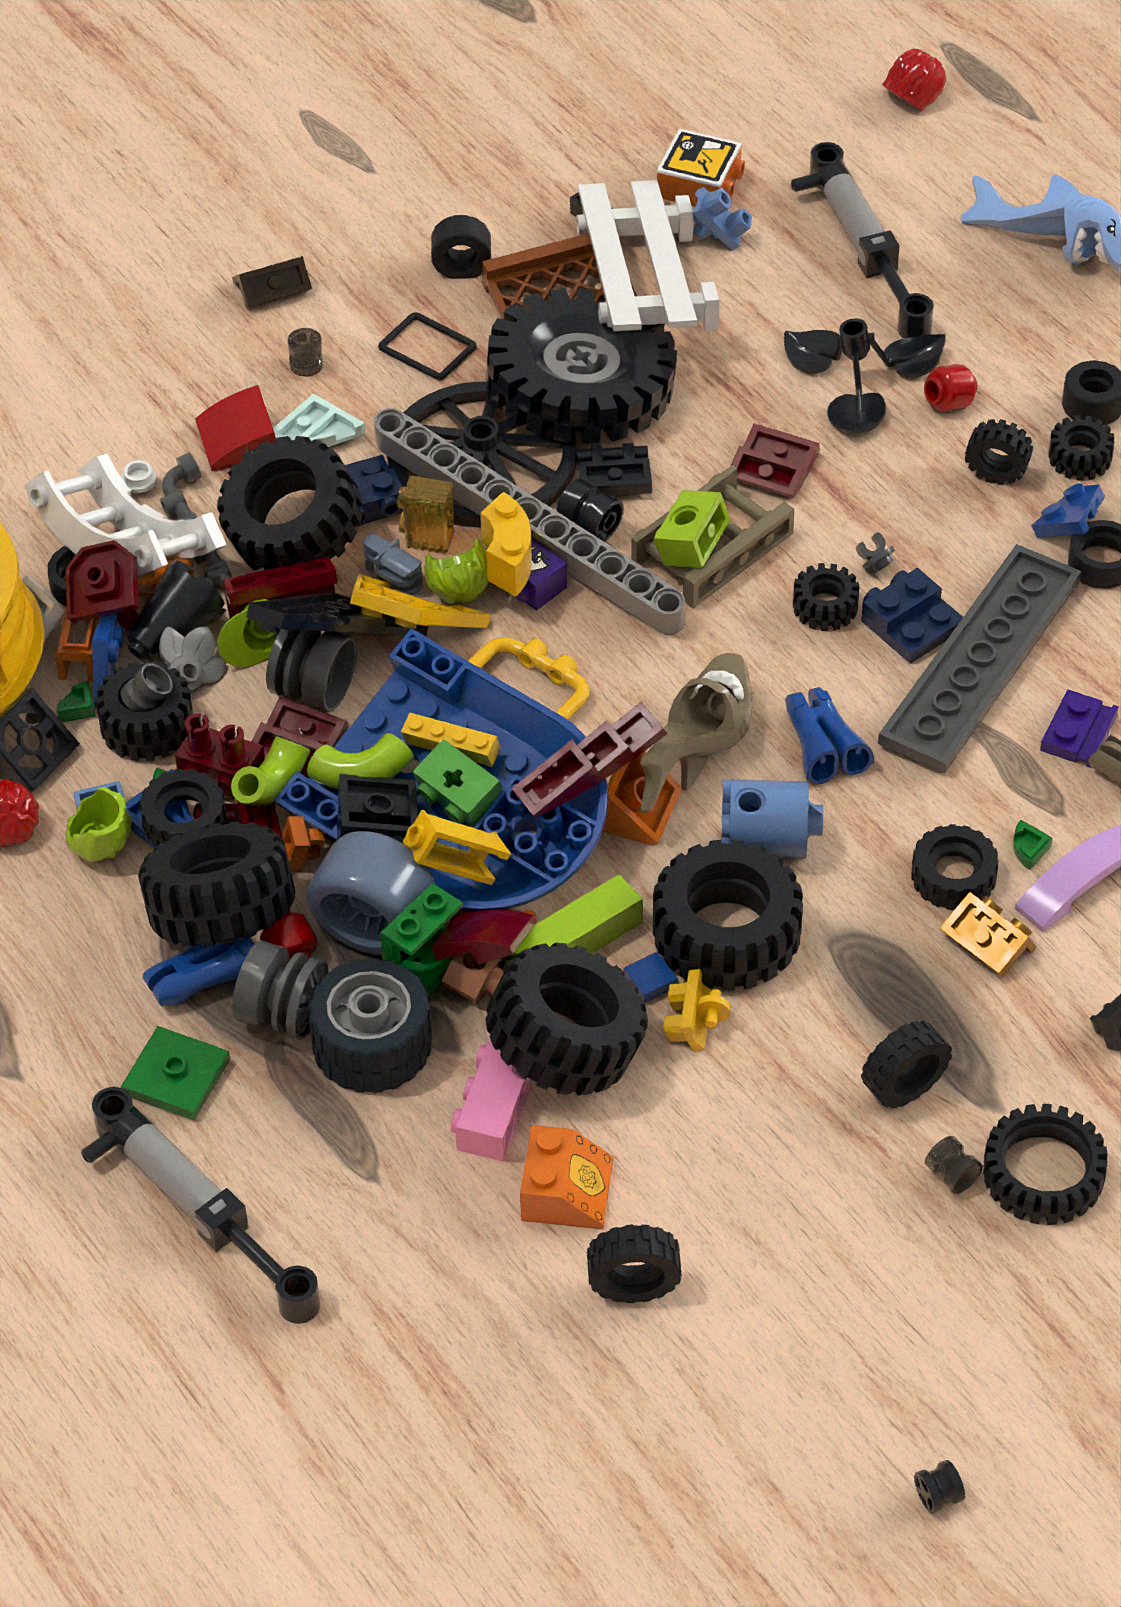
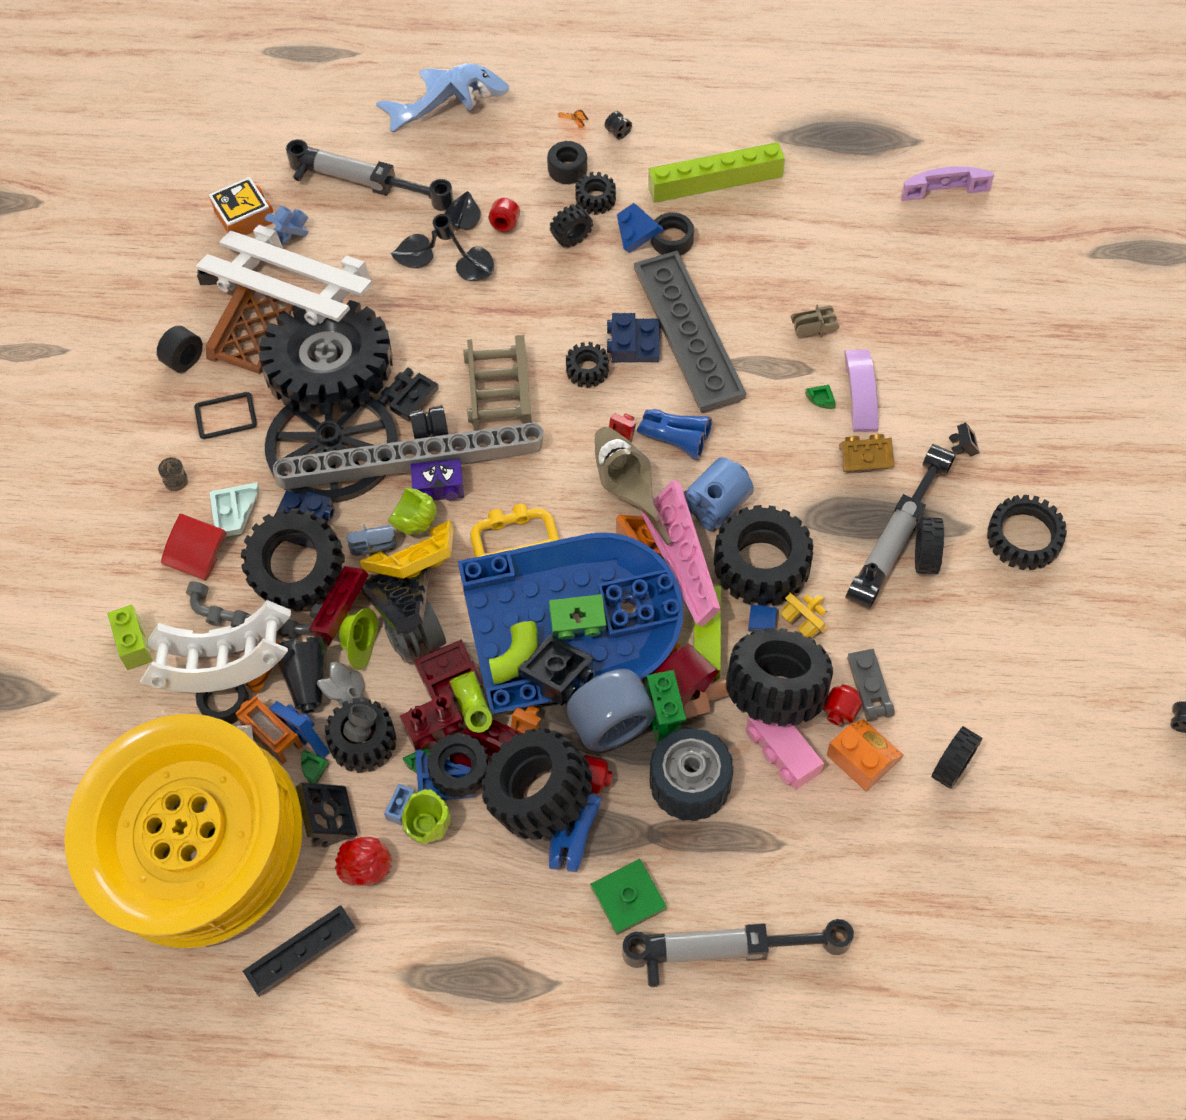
camera: 50 degrees left, 10 degrees up
dark red piece [66,540,139,631] -> none
white plate [121,460,157,493] -> none
dark brown panel [232,256,312,308] -> none
dark grey wheel [232,940,329,1040] -> none
clear yellow brick [397,475,455,554] -> none
yellow piece [401,713,501,767] -> none
yellow window [403,810,511,885] -> none
yellow brick [481,492,532,597] -> none
dark red slope [512,701,668,818] -> none
lime brick [654,490,731,568] -> none
dark red slope [731,423,820,499] -> none
dark grey plate [856,532,896,572] -> none
red hair [882,48,947,112] -> none
black tyre [911,824,999,910] -> none
clear smoke wheel [925,1136,983,1194] -> none
dark purple plate [1040,689,1119,768] -> none
none -> lime brick [107,604,153,670]
none -> red tile [608,413,636,442]
none -> bright pink wing [641,480,721,627]
none -> red head [823,684,863,726]
none -> piece [845,443,956,610]
none -> dark grey plate [847,649,895,722]

